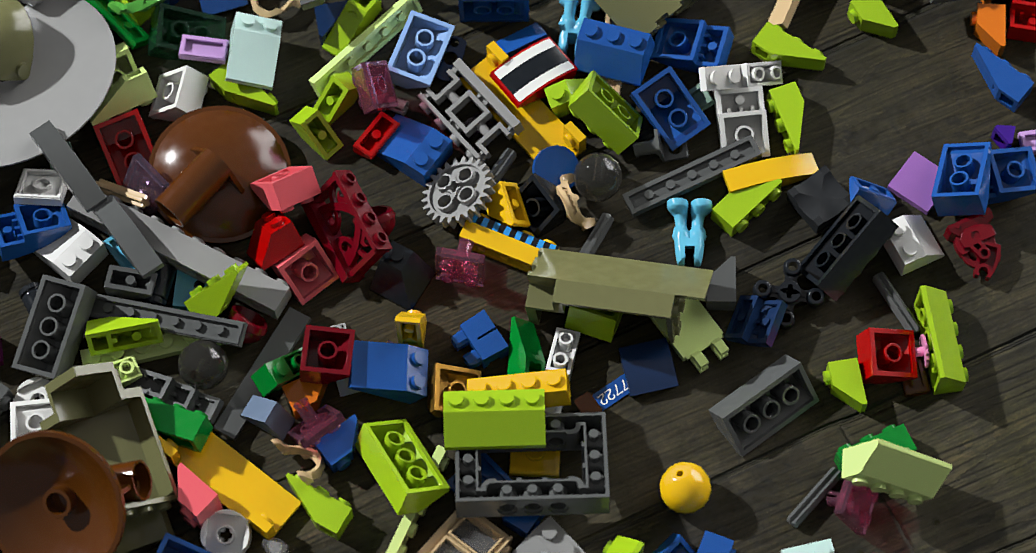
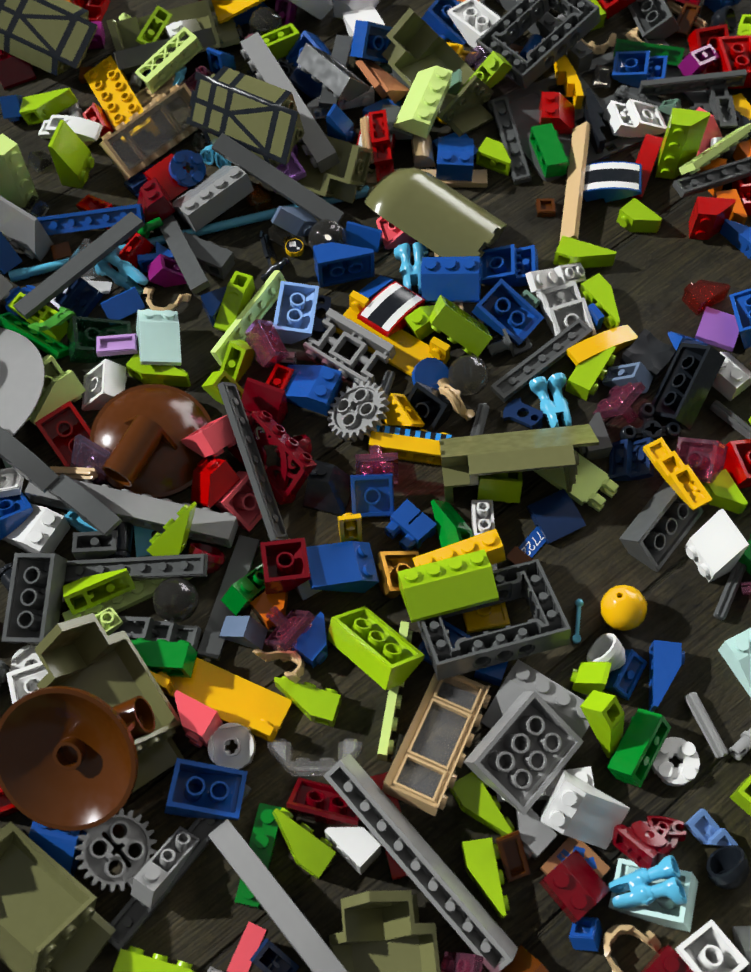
camera: 15 degrees left, 5 degrees down
none -> dark grey tile [217,382,288,541]
none -> dark red slope [241,377,288,425]
none -> blue tile [350,473,394,518]
none -> dark blue piece [503,397,544,430]
none -> medium azure hinge [572,599,584,644]
none -> white hat [587,633,626,672]
none -> blue tile [588,303,605,330]
none -> clear pink plate [593,382,646,423]
none -> sand blue slope [602,362,653,395]
none -> yellow slope [643,437,712,511]
none -> clear pink slope [676,437,728,483]
none -> clear red slope [682,280,731,315]
none -> white slope [685,509,749,582]
none -> red slope [689,196,736,240]

